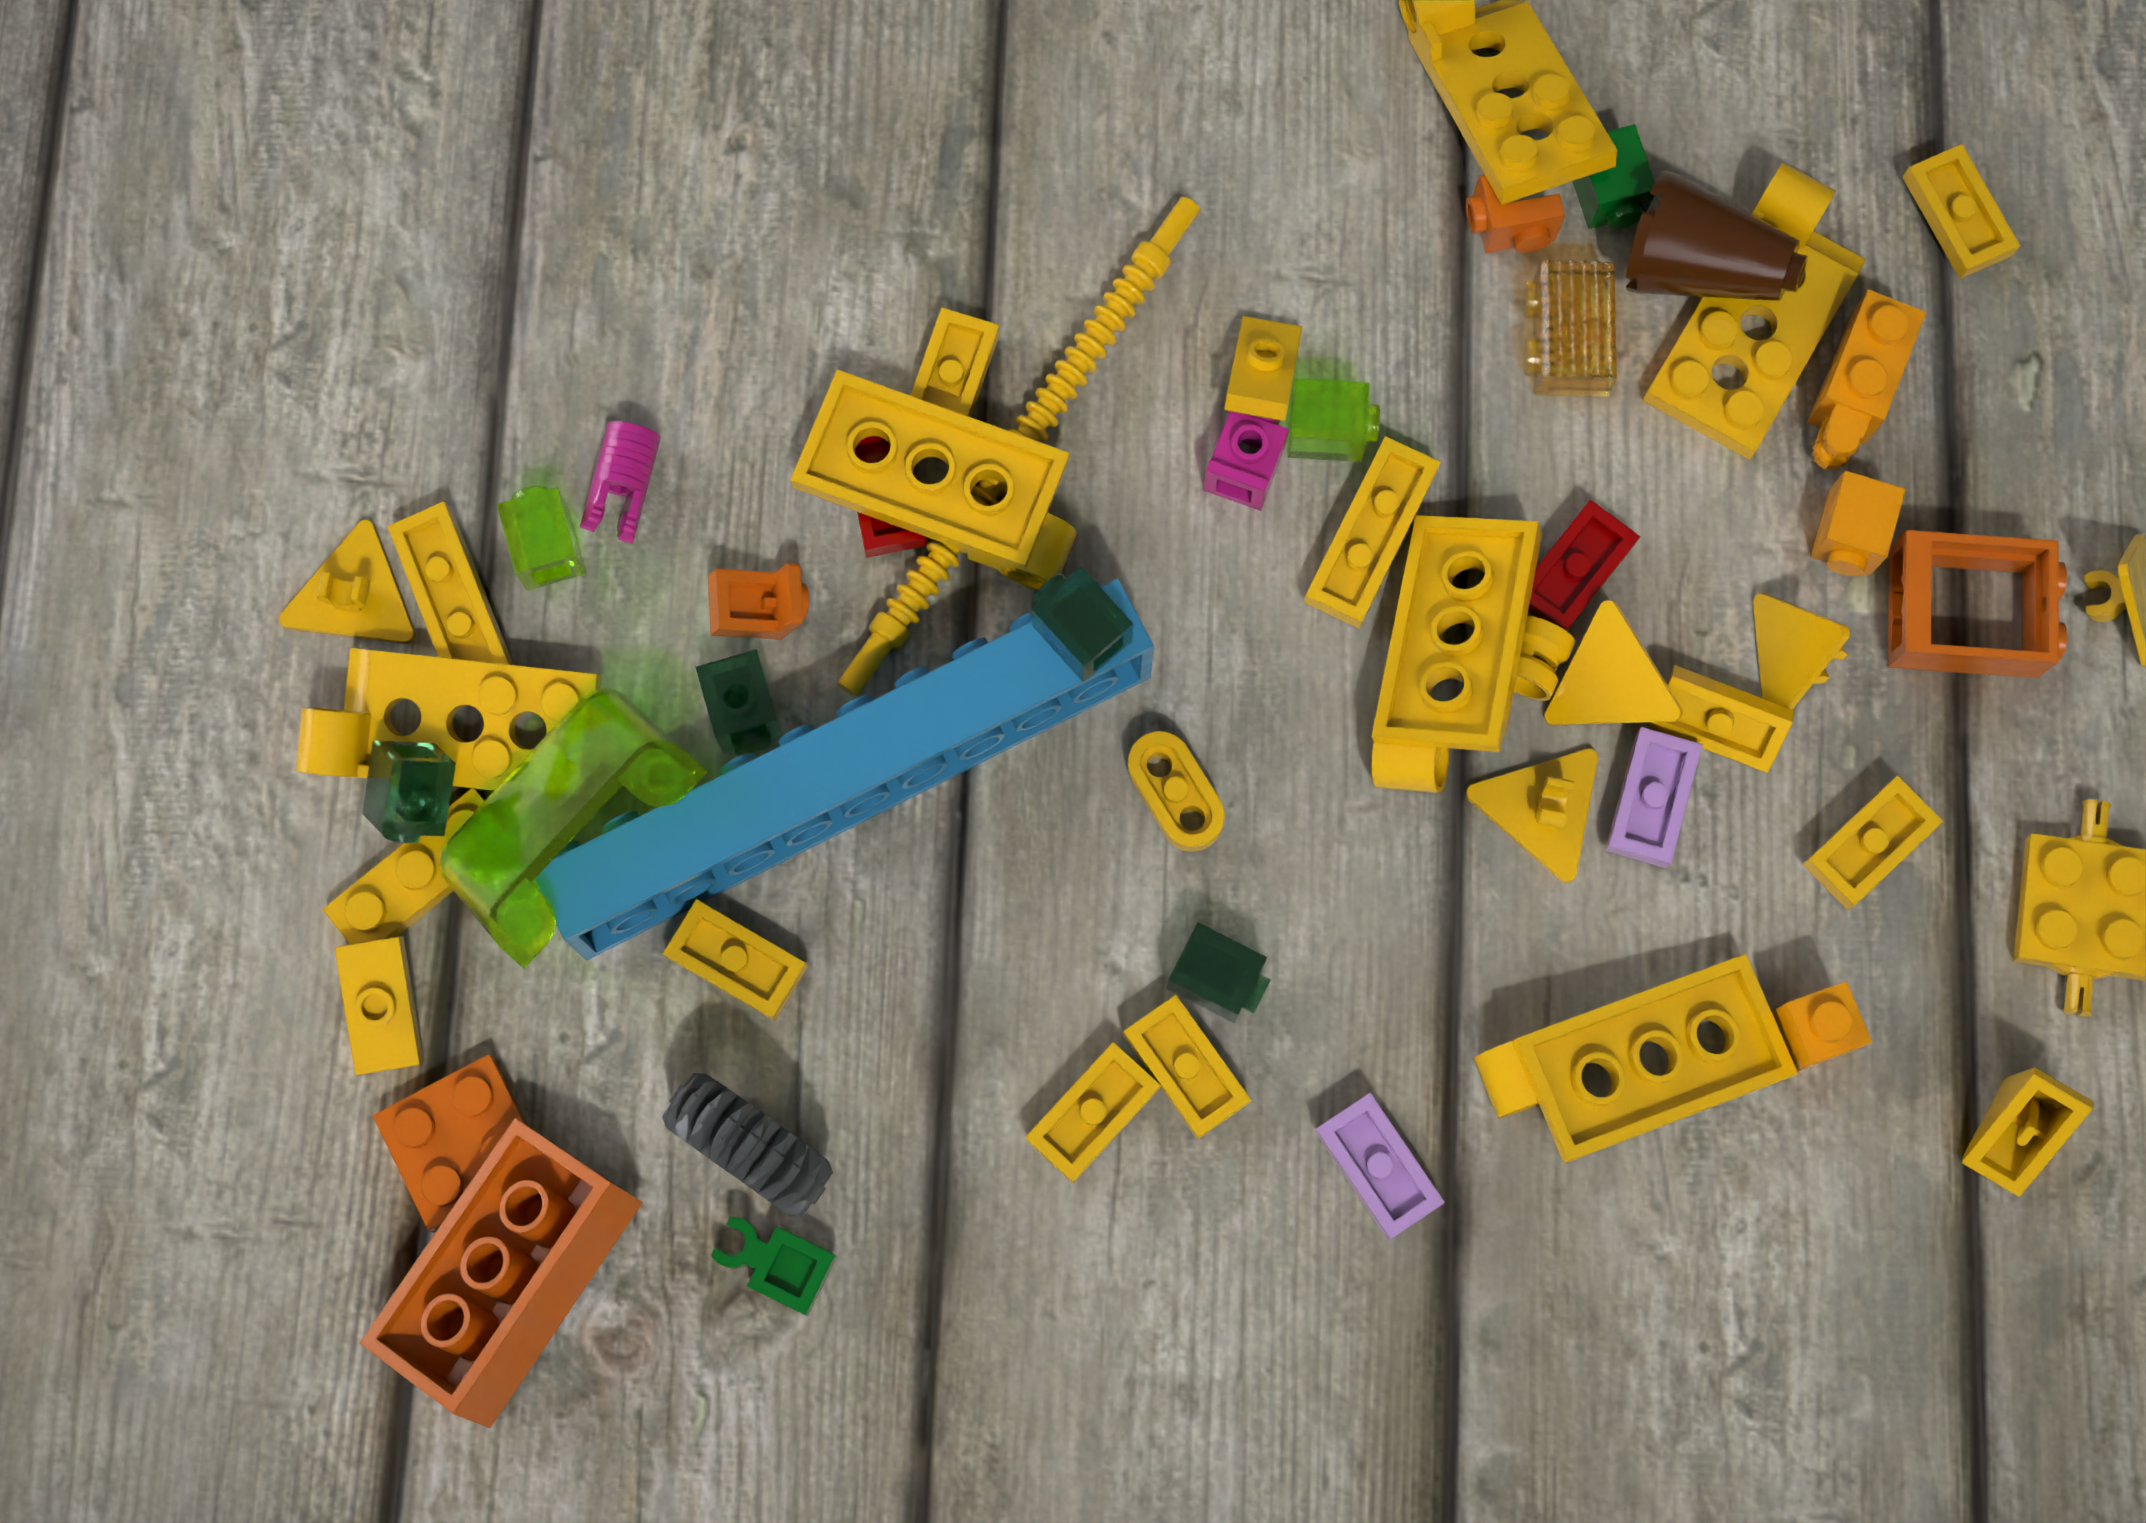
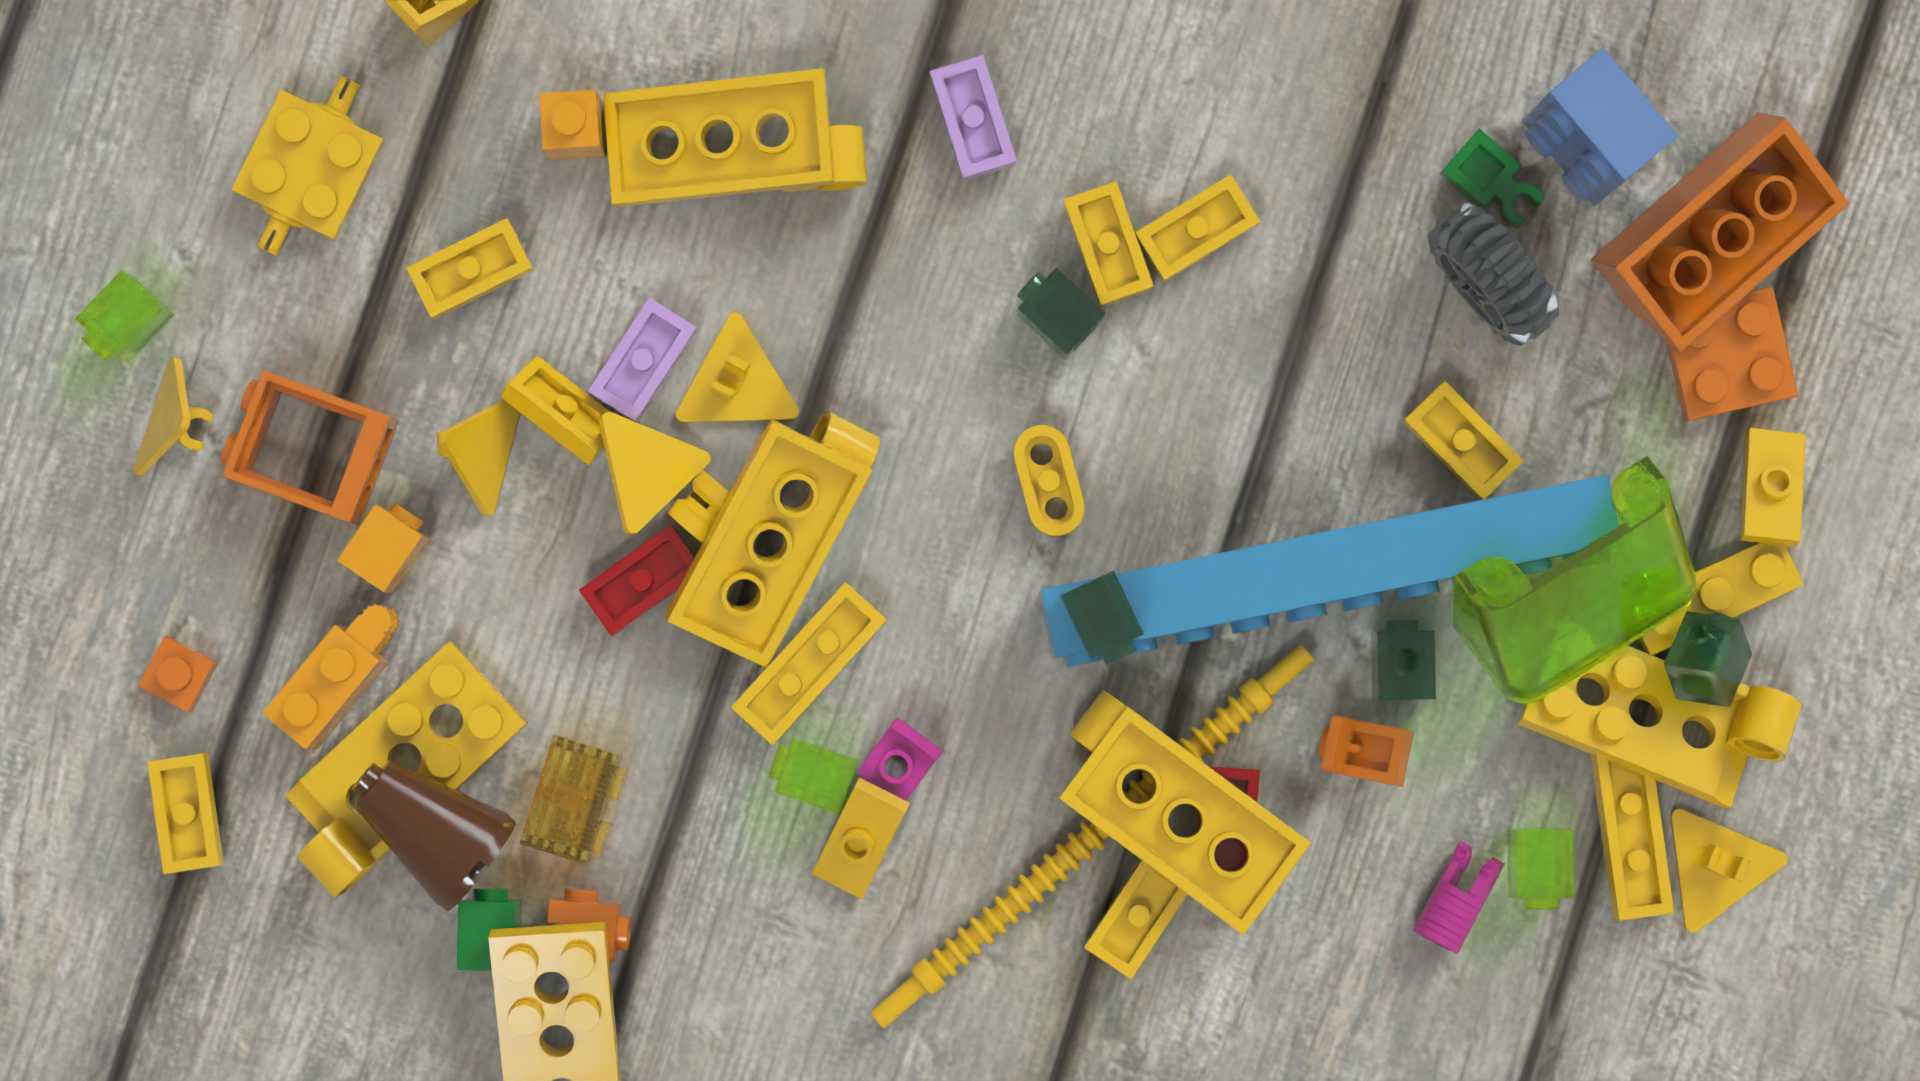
camera: 165 degrees left, 10 degrees up
none -> orange plate [138,636,219,712]
none -> medium blue brick [1522,48,1678,206]

